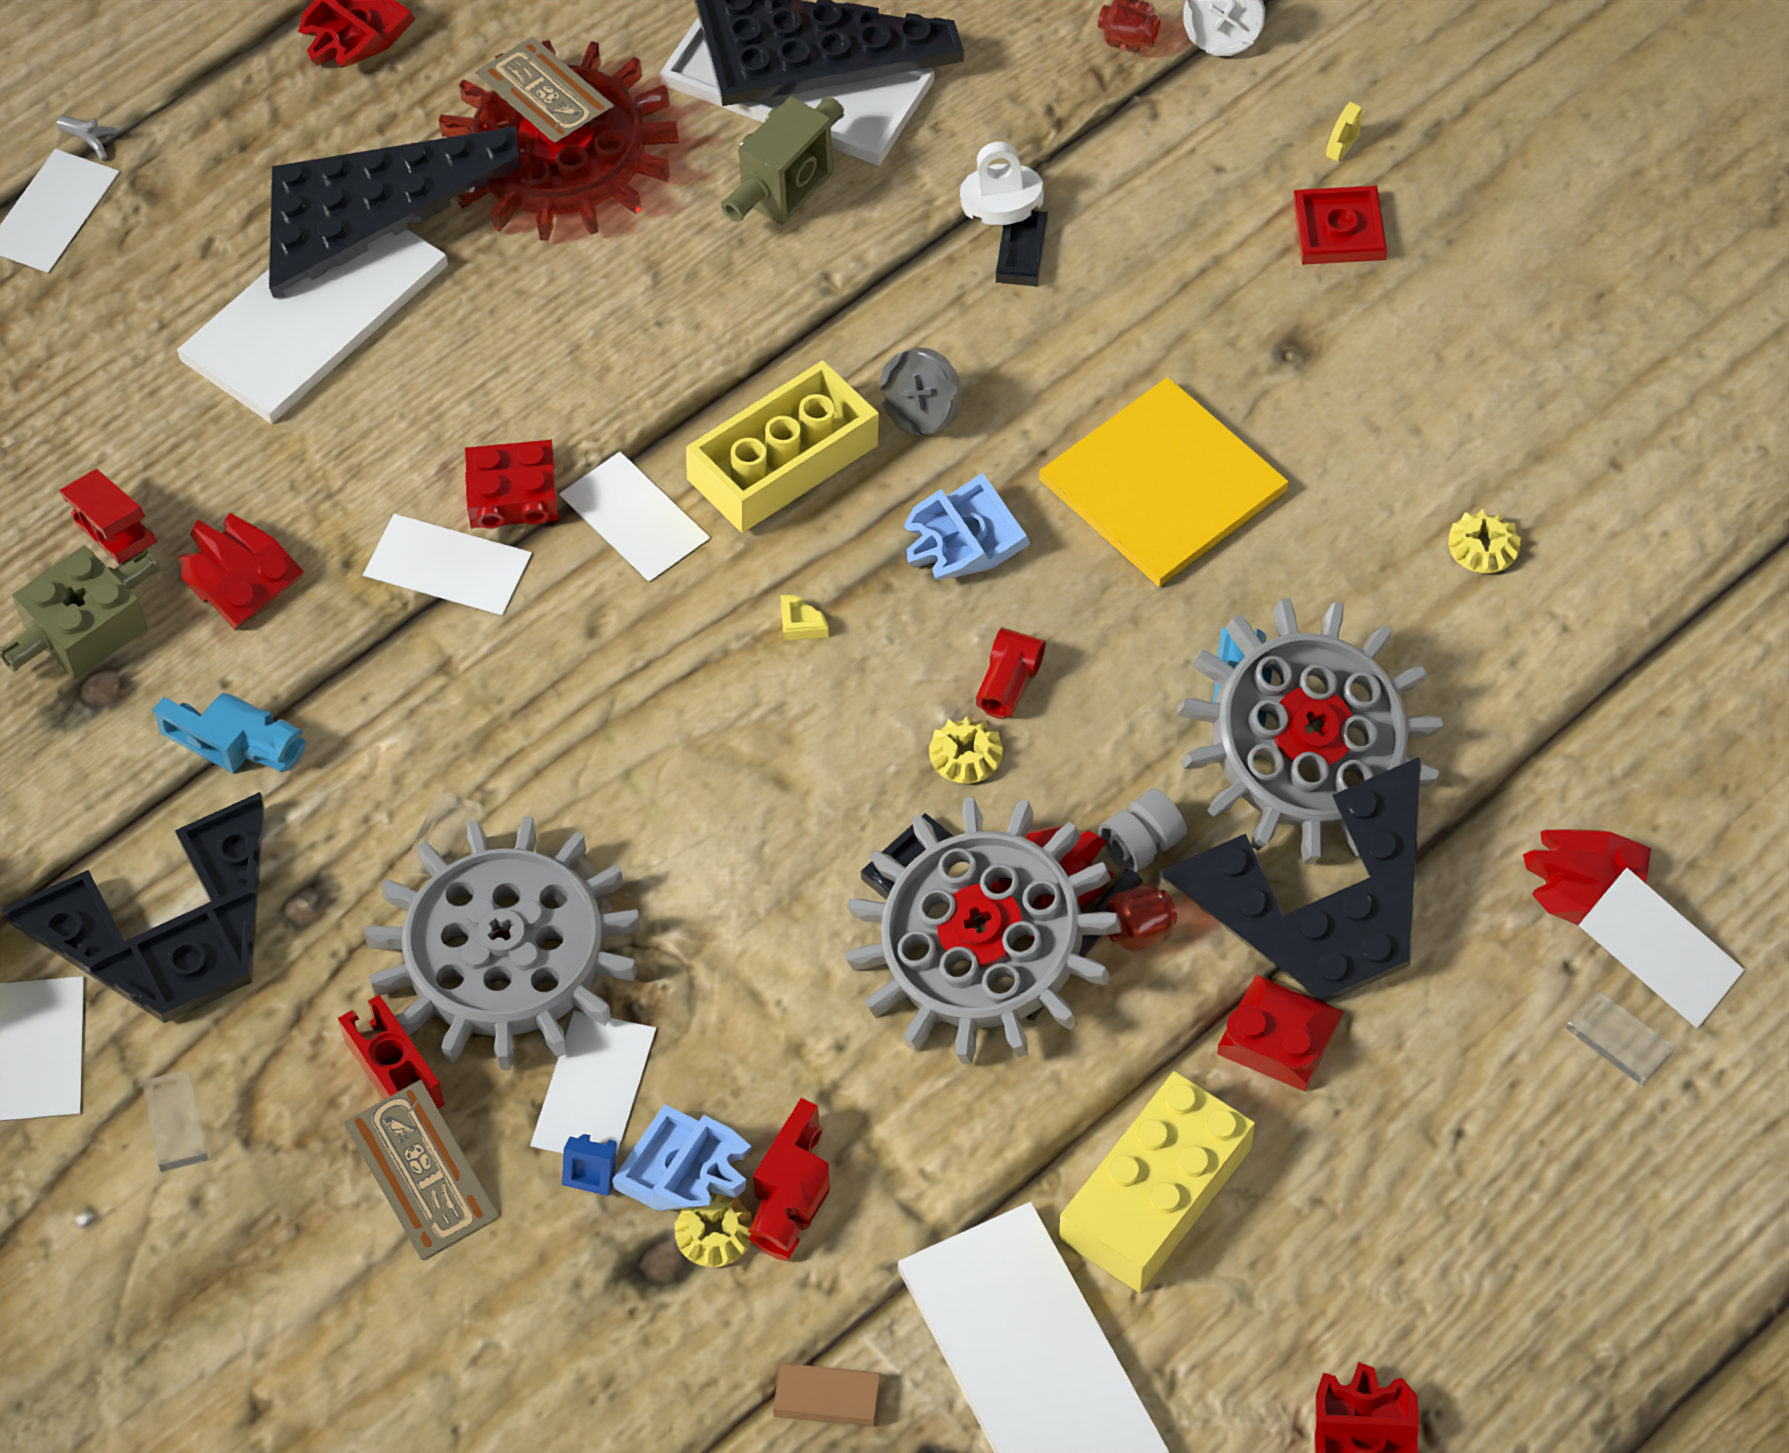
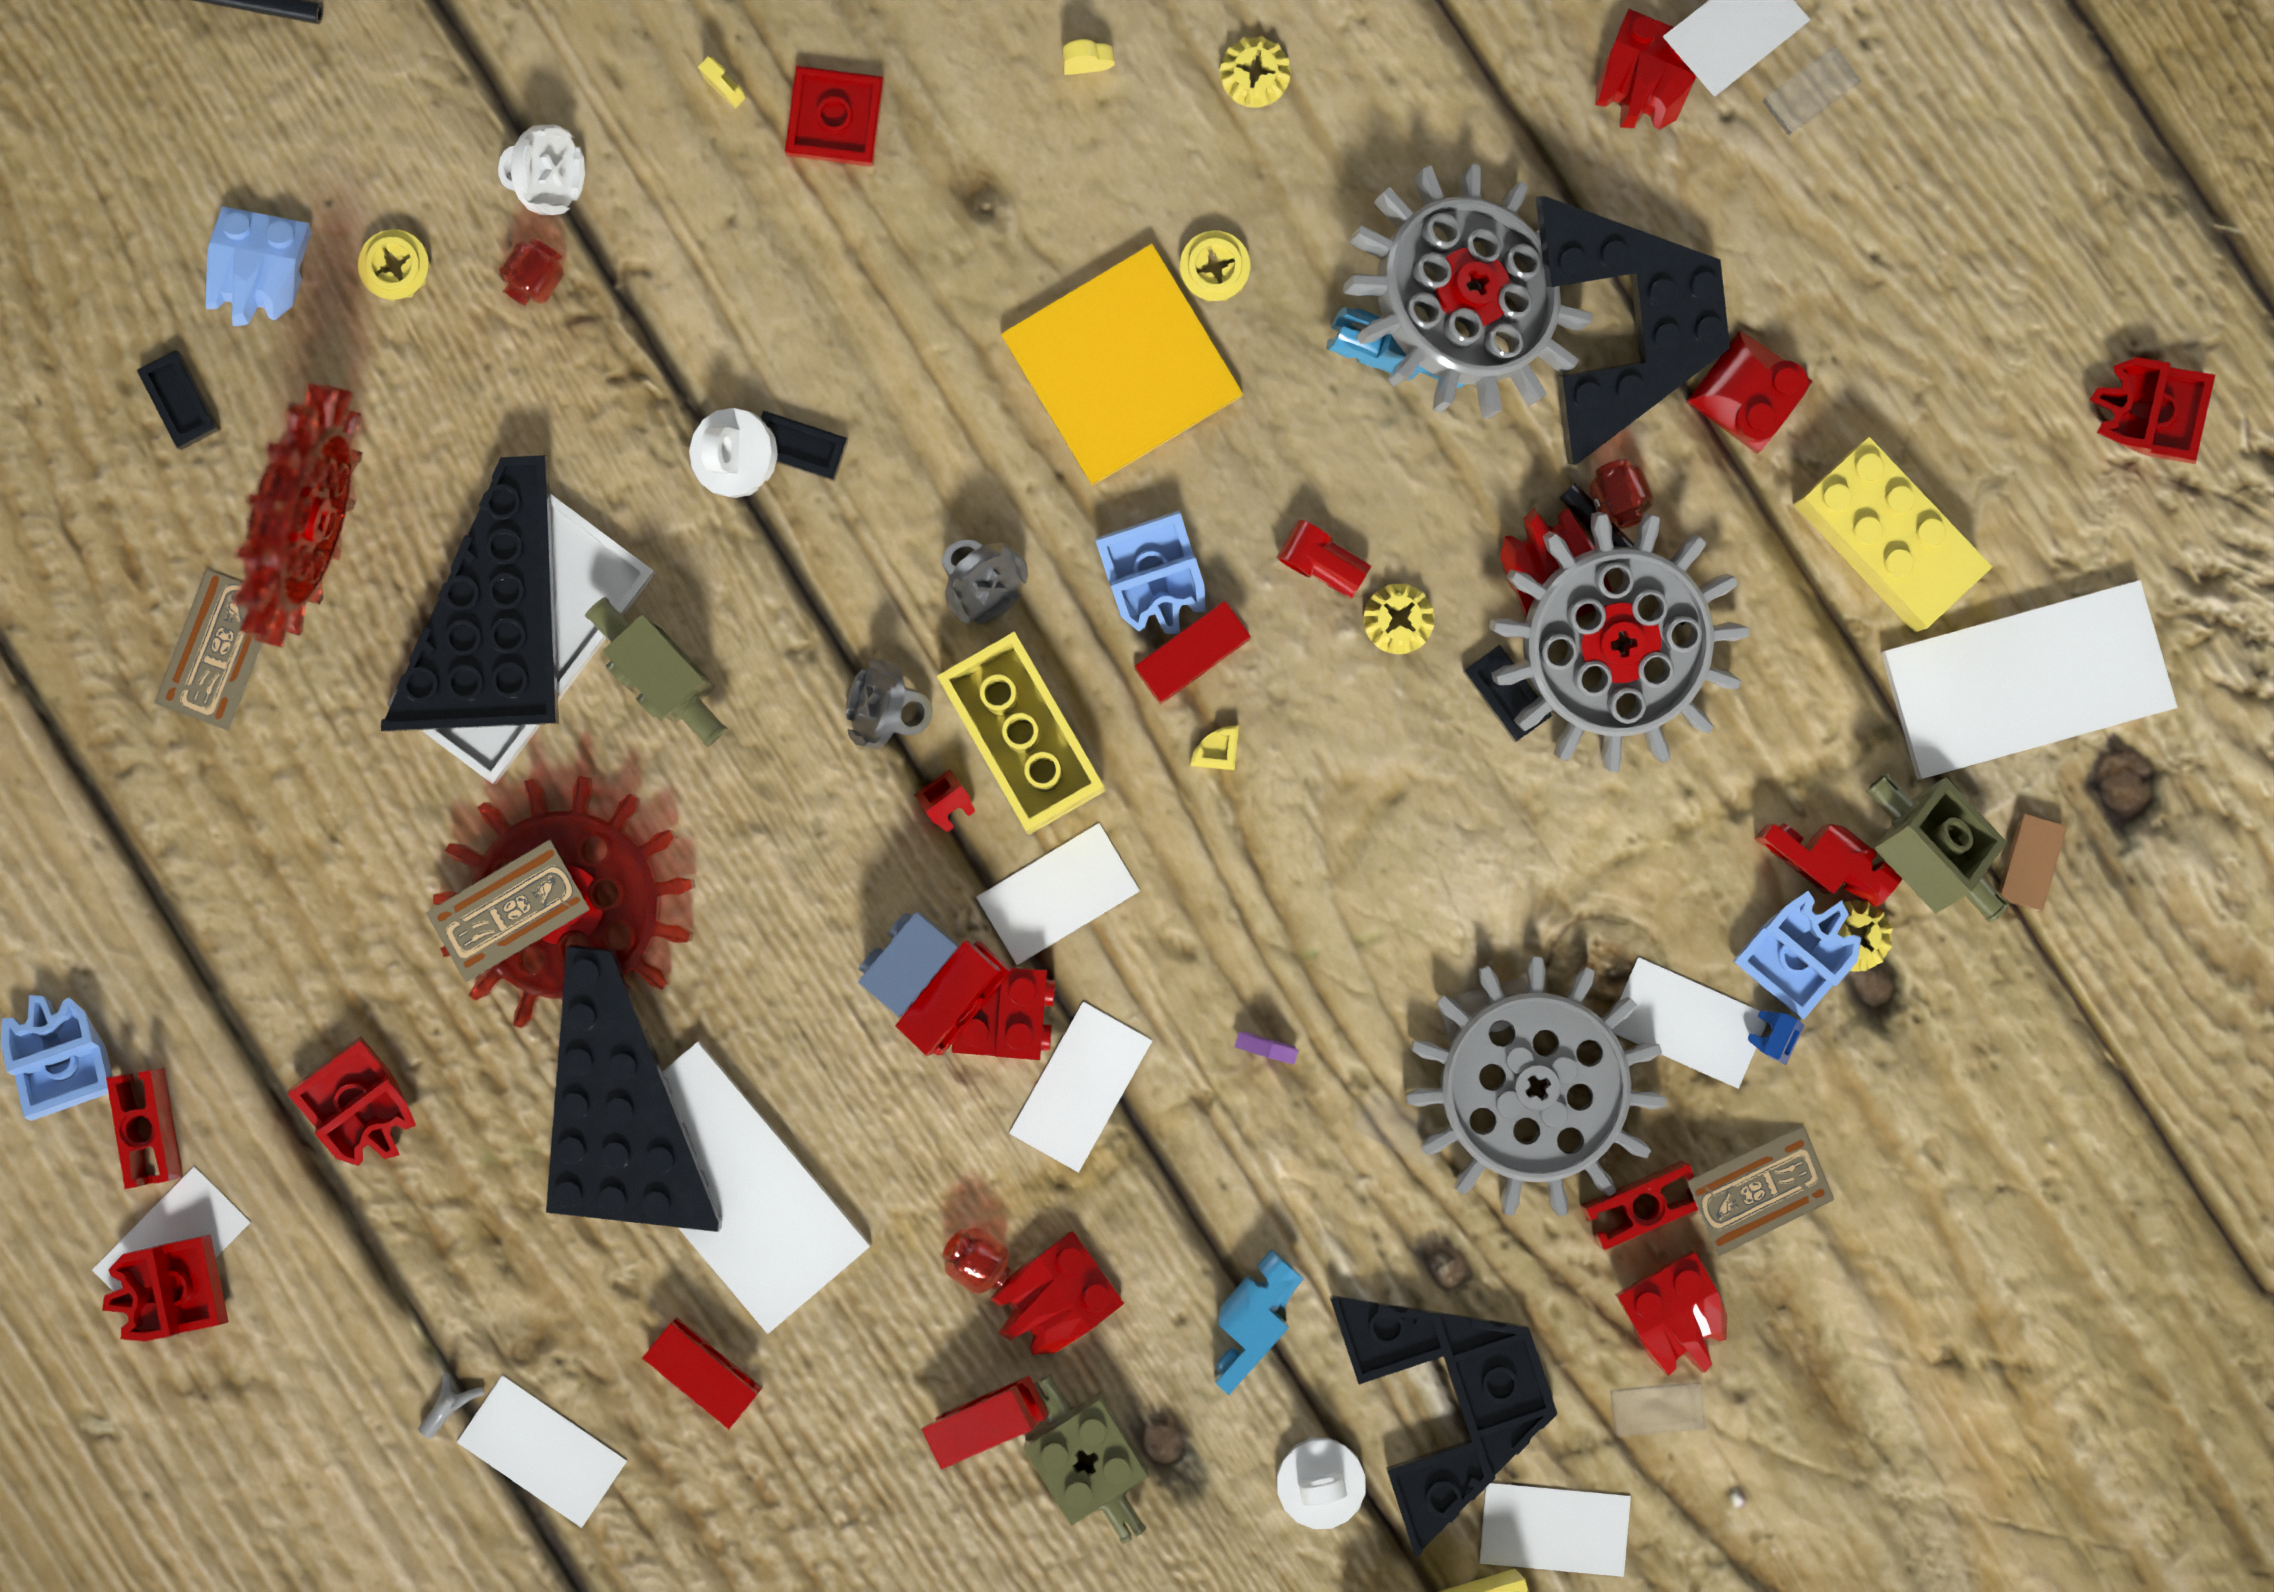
camera: 85 degrees left, 30 degrees up
light grey wheel [1098,788,1187,873] -> none
none -> red piece [642,1317,763,1430]
none -> flat silver tile [846,659,933,749]
none -> sand blue brick [858,912,961,1017]
none -> red piece [895,940,1012,1056]
none -> red tile [914,769,976,832]
none -> clear red head [942,1227,1010,1295]
none -> light yellow tile [1063,39,1115,75]
none -> red piece [1134,601,1251,705]
none -> light yellow gear [1180,231,1250,302]
none -> medium lavender tile [1234,1031,1299,1065]
none -> white tile [1276,1437,1366,1529]
none -> red plate [1615,1250,1728,1376]
none -> olive brick [1865,772,2011,922]

